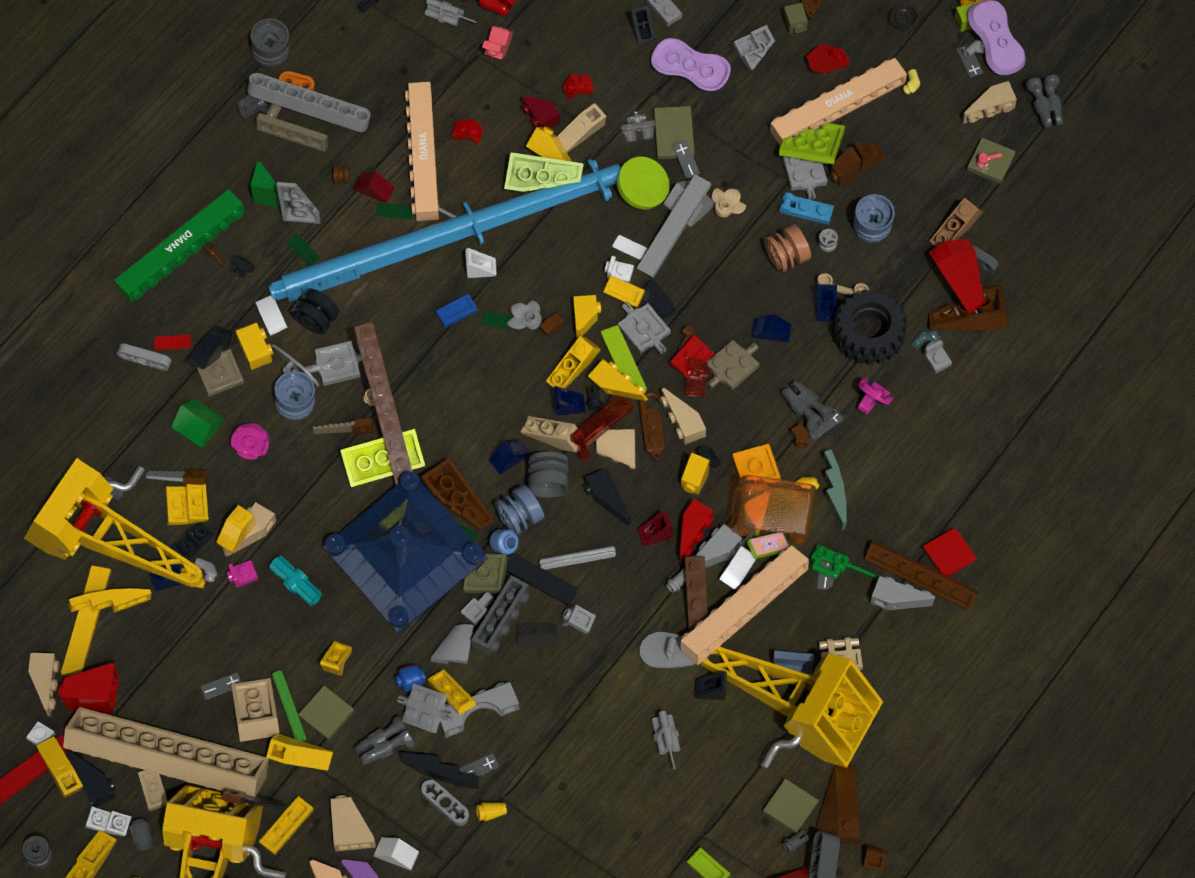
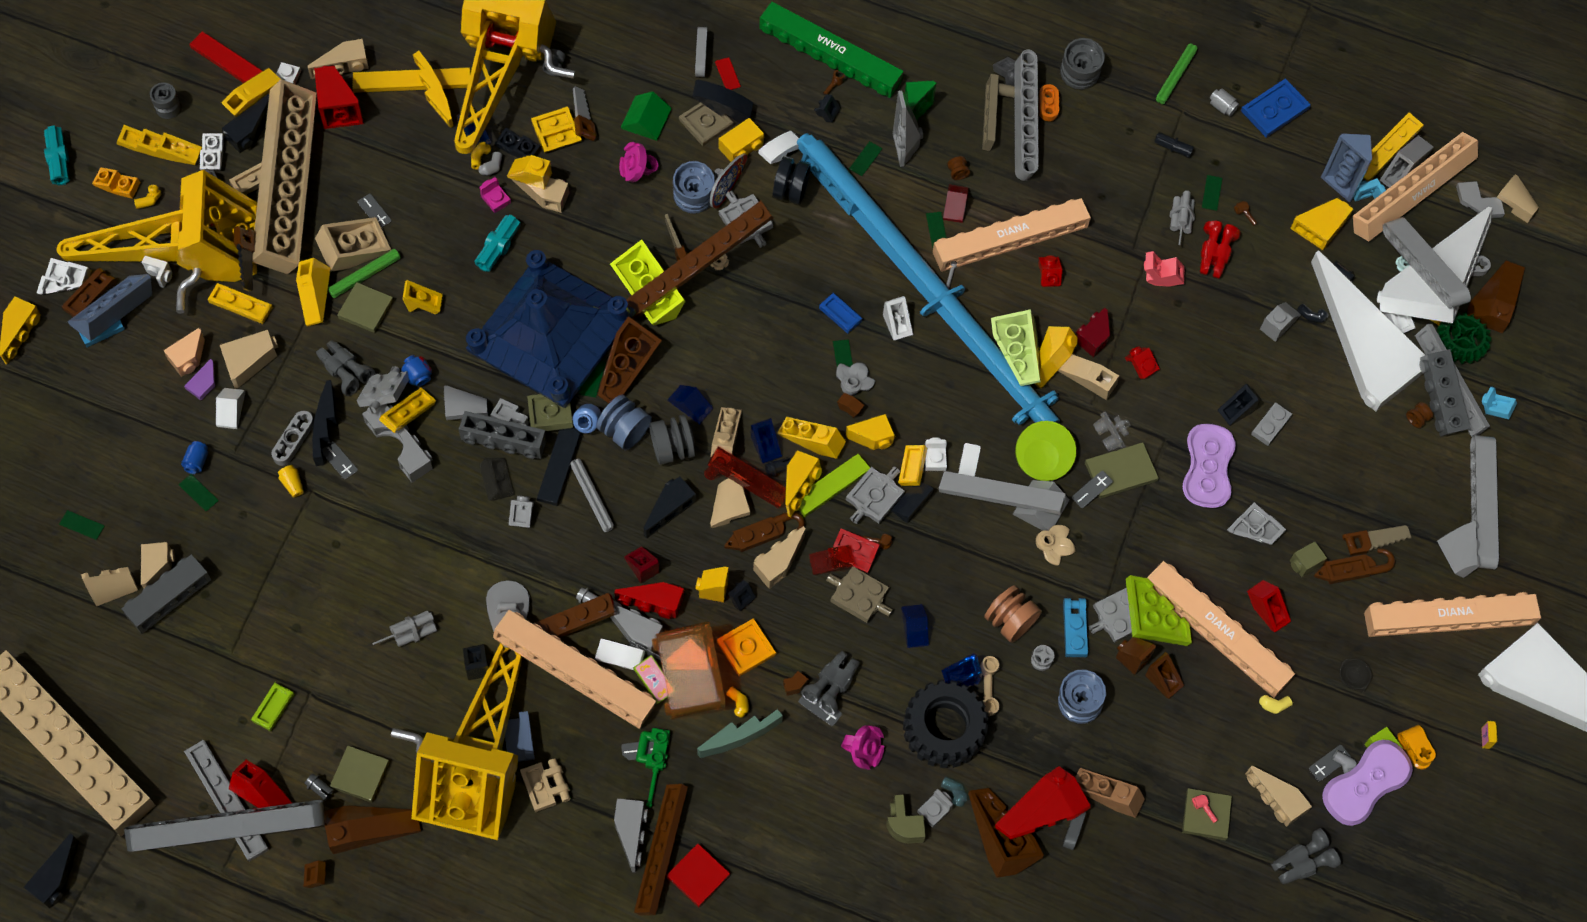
camera: 70 degrees right, 0 degrees up
none -> olive brick [886,795,925,844]

